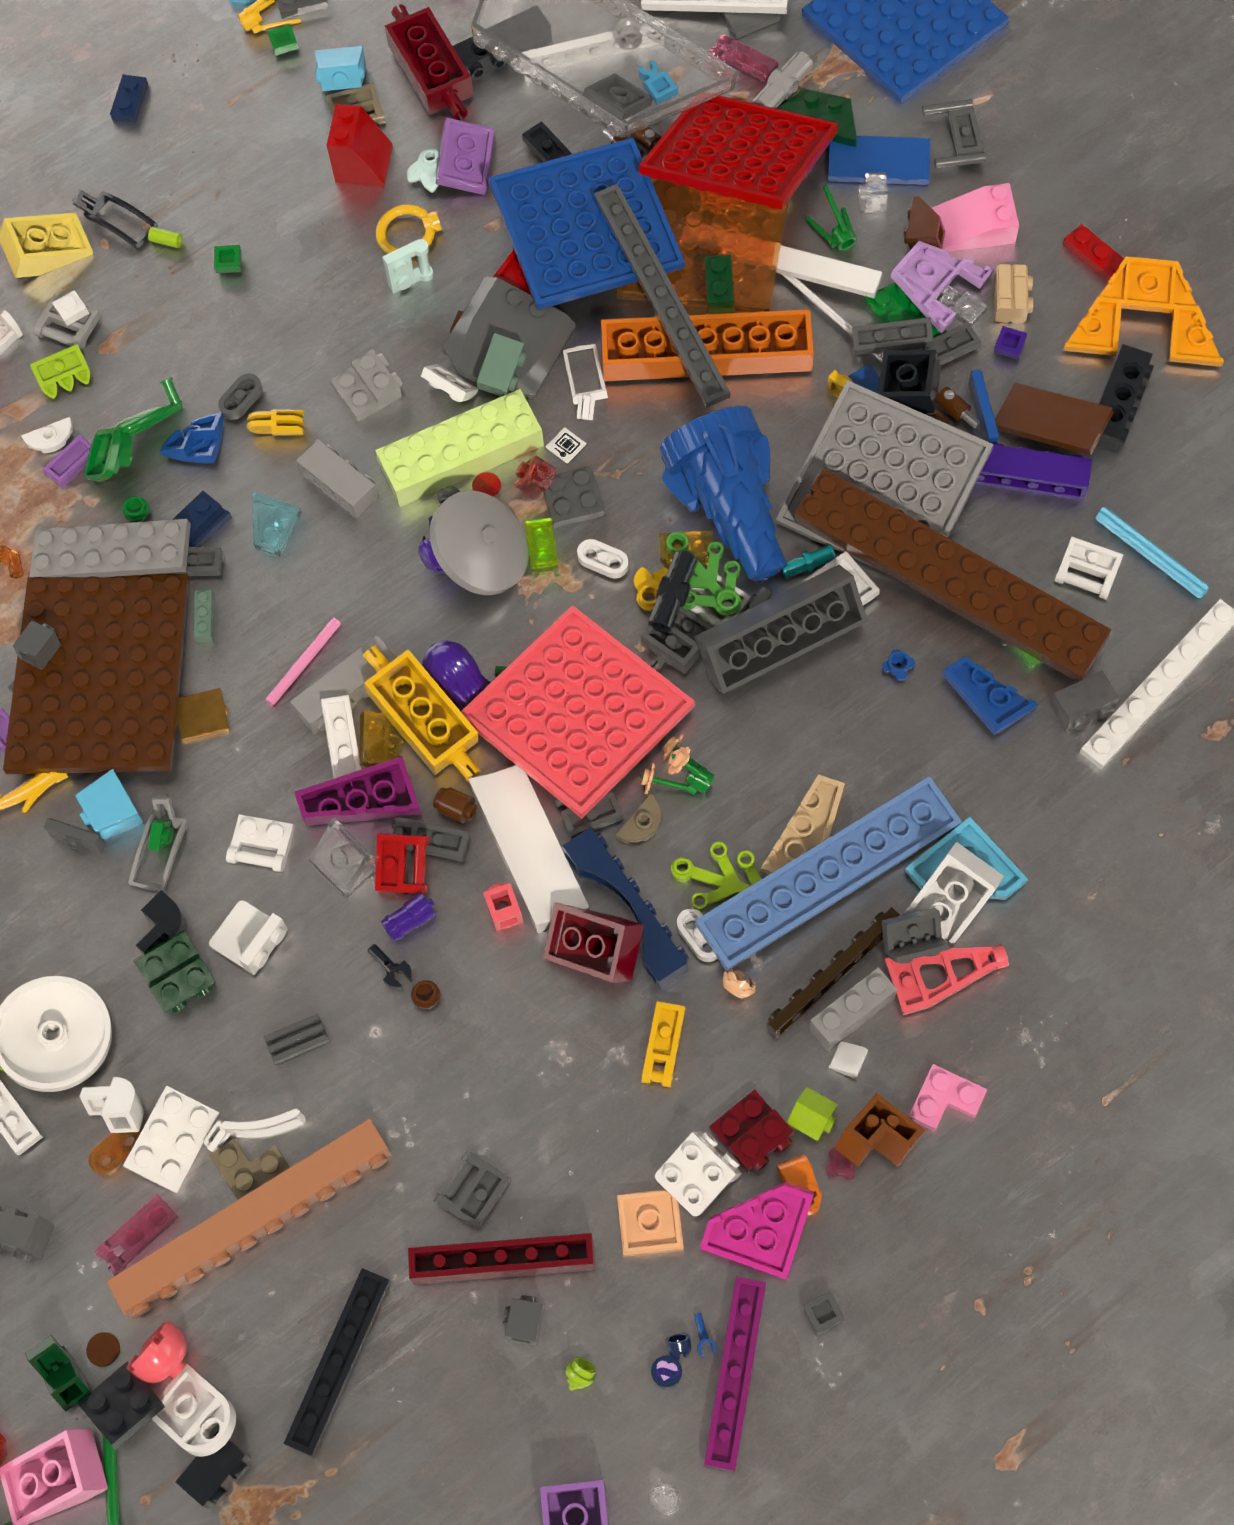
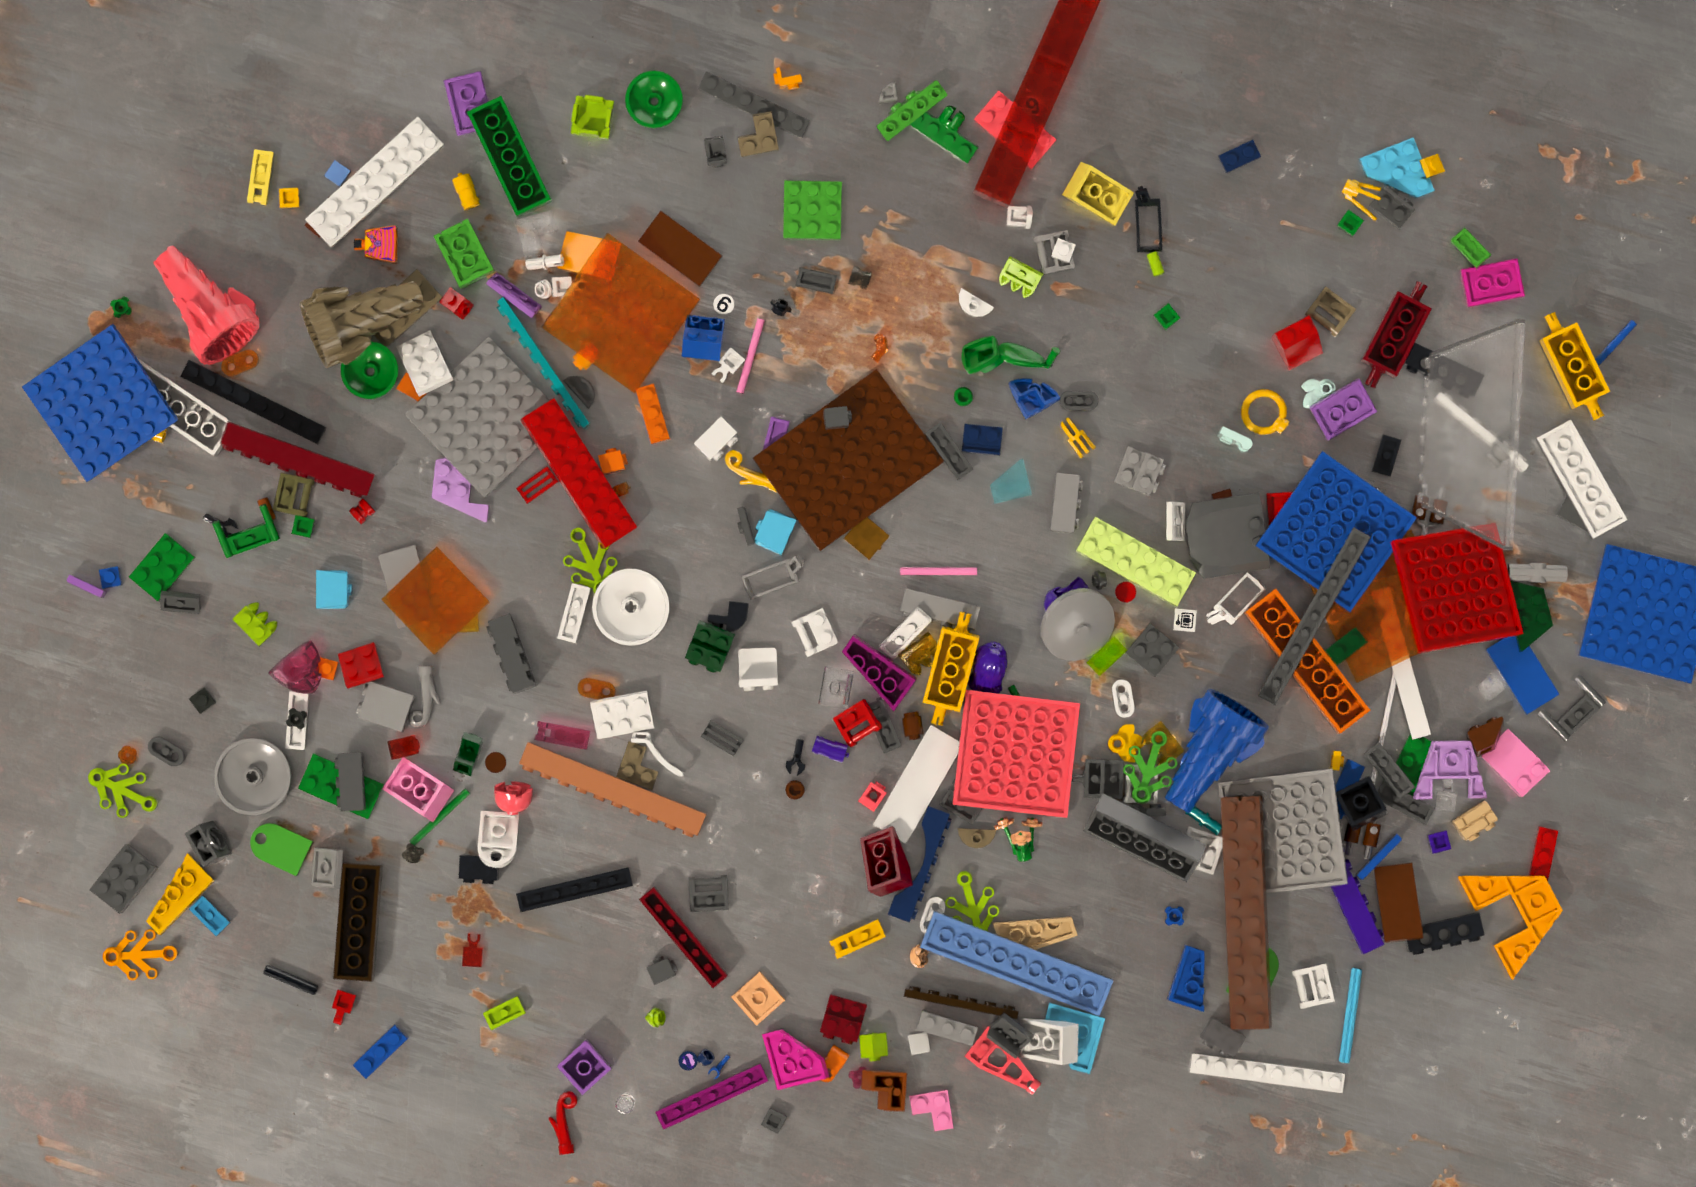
camera: 55 degrees right, 20 degrees up
light grey plate [29,519,191,577] -> none
medium lavender tile [42,434,91,488] -> none
black plate [77,1362,165,1450] -> none
white brick [80,1077,144,1133] -> none
green plate [148,818,174,852] -> none
sand green piece [194,590,215,644] -> none
medium azure torso [314,46,366,91] -> none
sand green brick [477,333,528,397] -> none
clear red bracket [513,455,557,491] -> none
dark grey tile [583,73,653,121] -> none
dark azure plate [639,60,678,105] -> none
black piece [648,550,698,633] -> none
white bracket [655,1131,743,1216] -> none
clear pink plate [707,35,778,85] -> none
green plant [805,185,857,251] -> none

